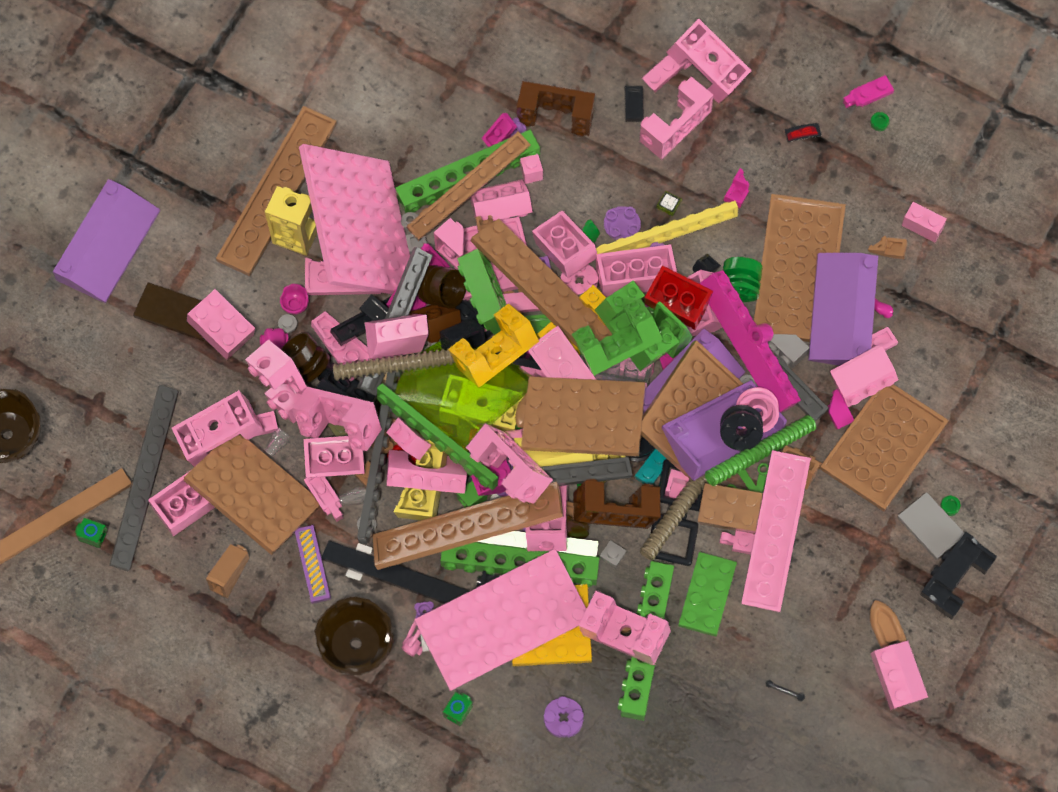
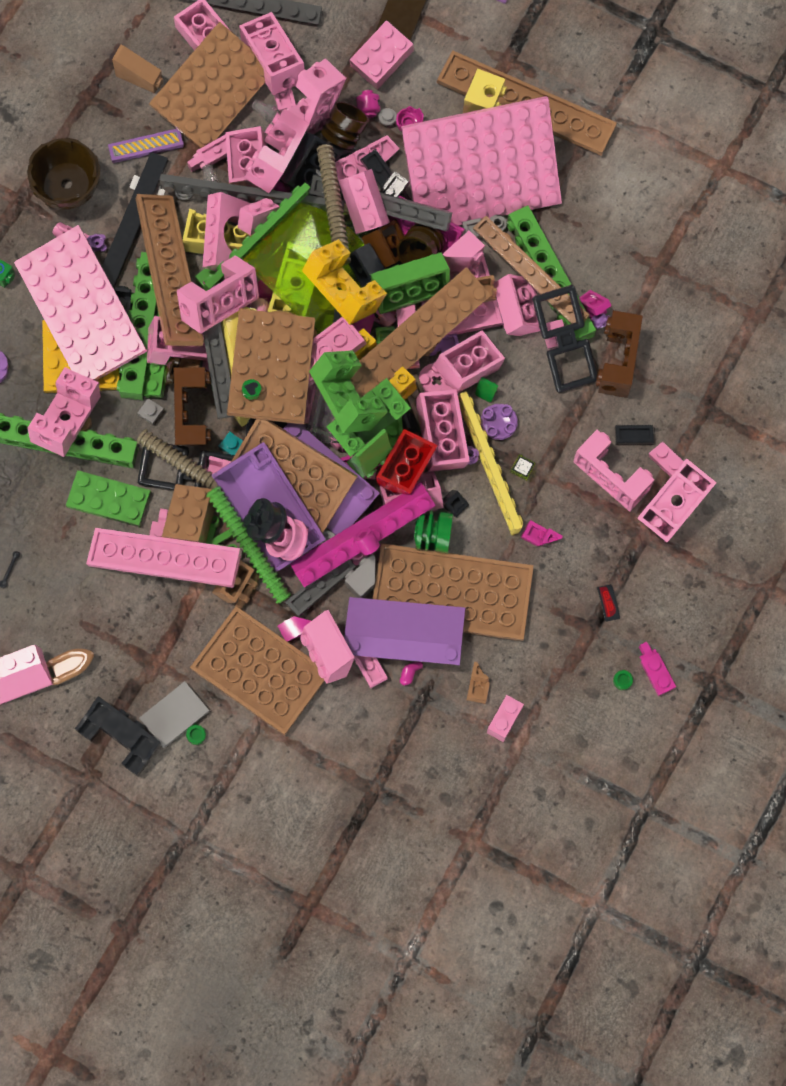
camera: 85 degrees right, 5 degrees up
none -> green tile [242,379,261,400]
none -> black bar [532,285,598,393]

